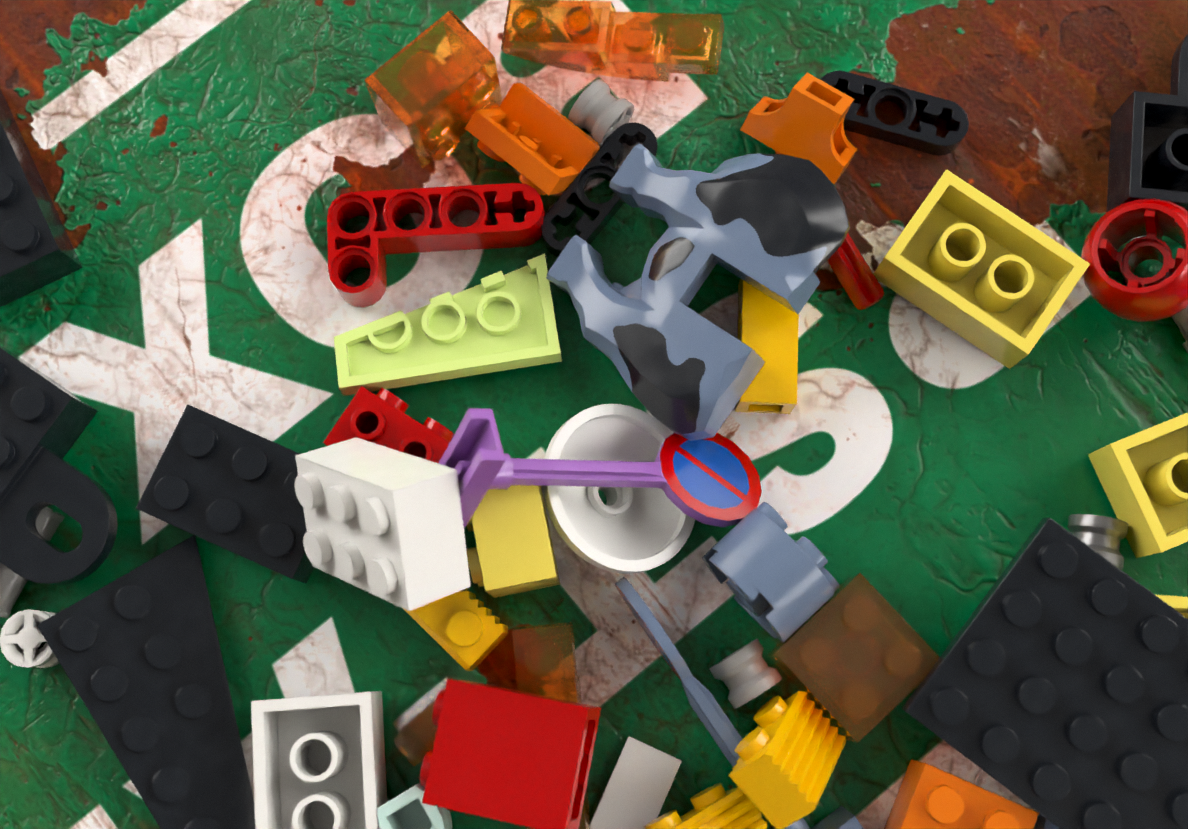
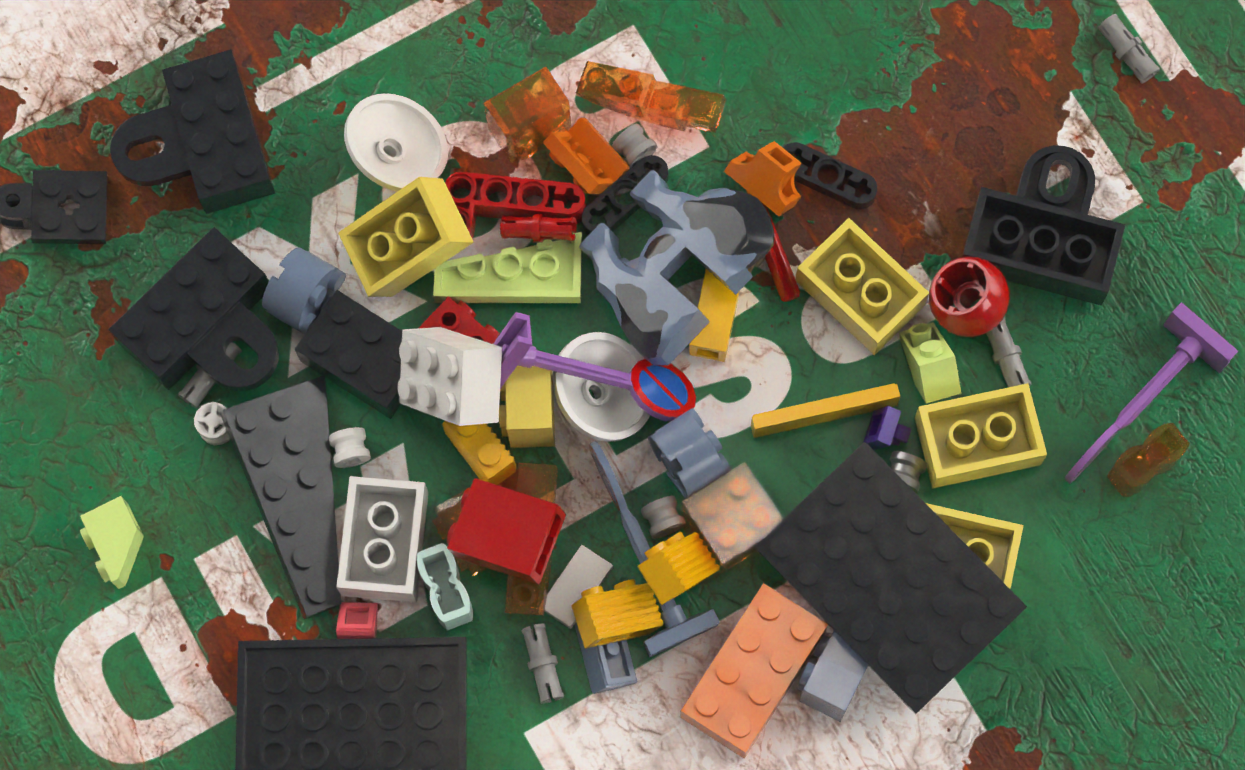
camera: 10 degrees right, 5 degrees down
none -> sand blue brick [262,247,346,334]
none -> white wheel [329,427,371,468]
none -> light yellow brick [338,177,474,297]
none -> white dish [344,94,448,191]
none -> red pin [500,213,577,243]
none -> yellow tile [751,383,900,438]
none -> dark purple tile [863,406,912,450]
none -> yellowish green slope [899,322,962,404]

